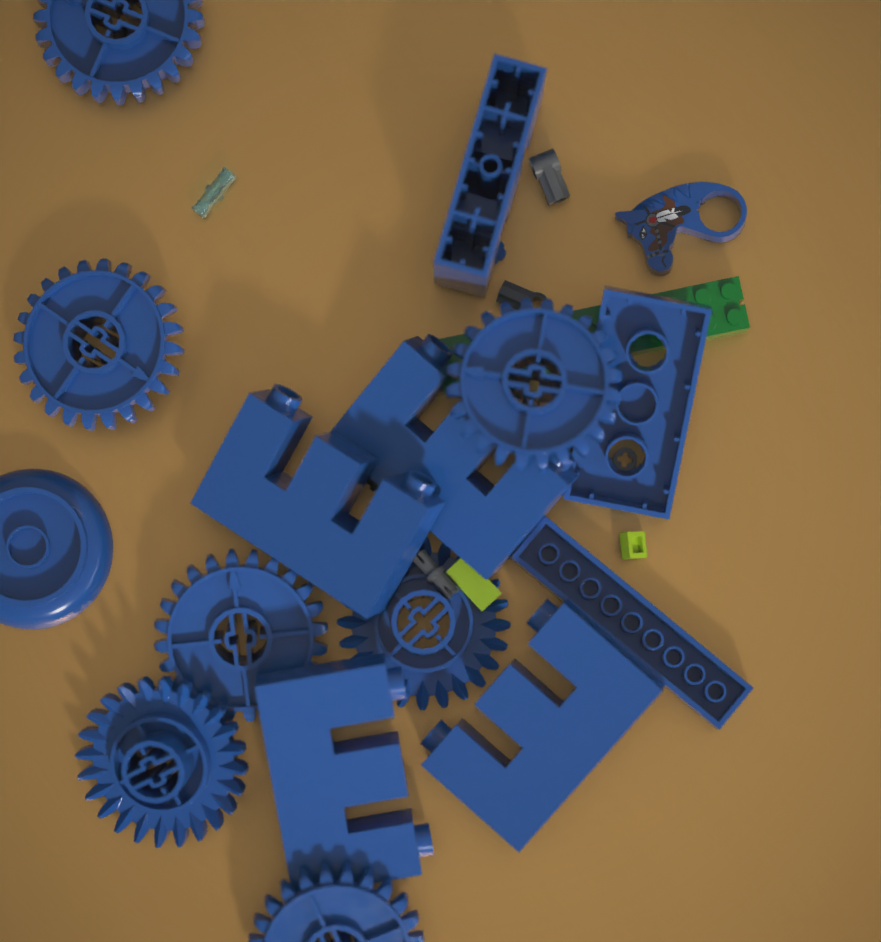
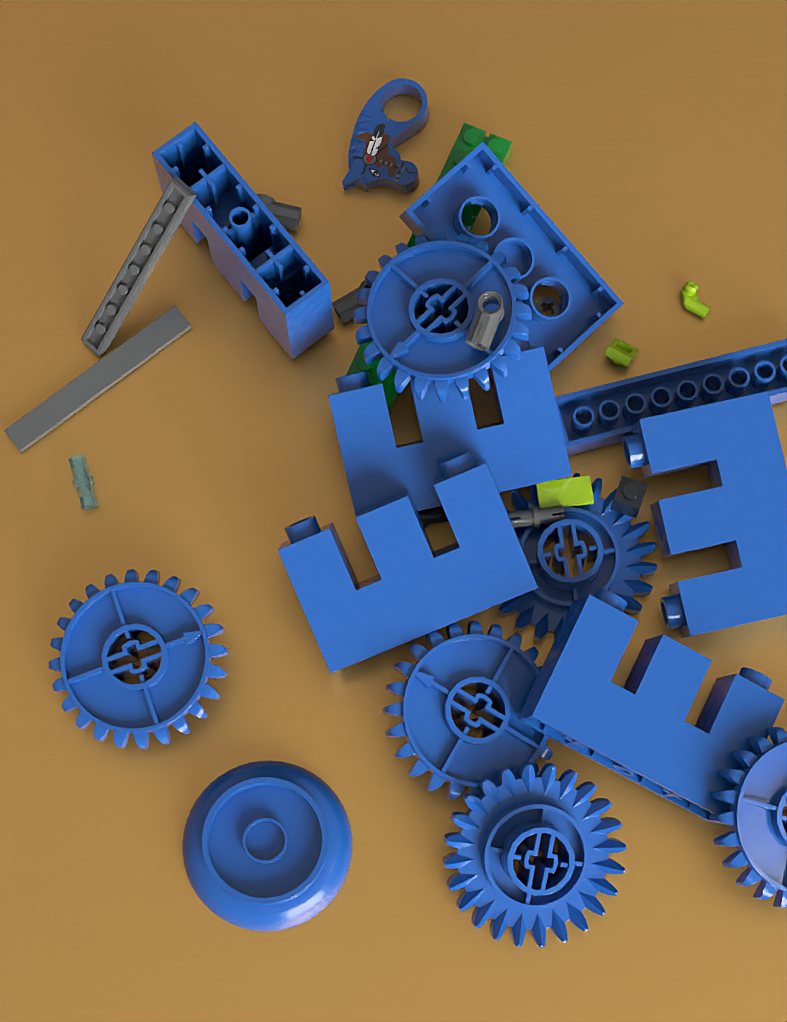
camera: 55 degrees left, 10 degrees down
none -> dark grey tile [4,306,192,453]
none -> dark grey tile [81,177,197,357]
none -> dark grey piece [465,291,505,351]
none -> black brick [611,475,648,518]
none -> lime arm [680,281,711,319]

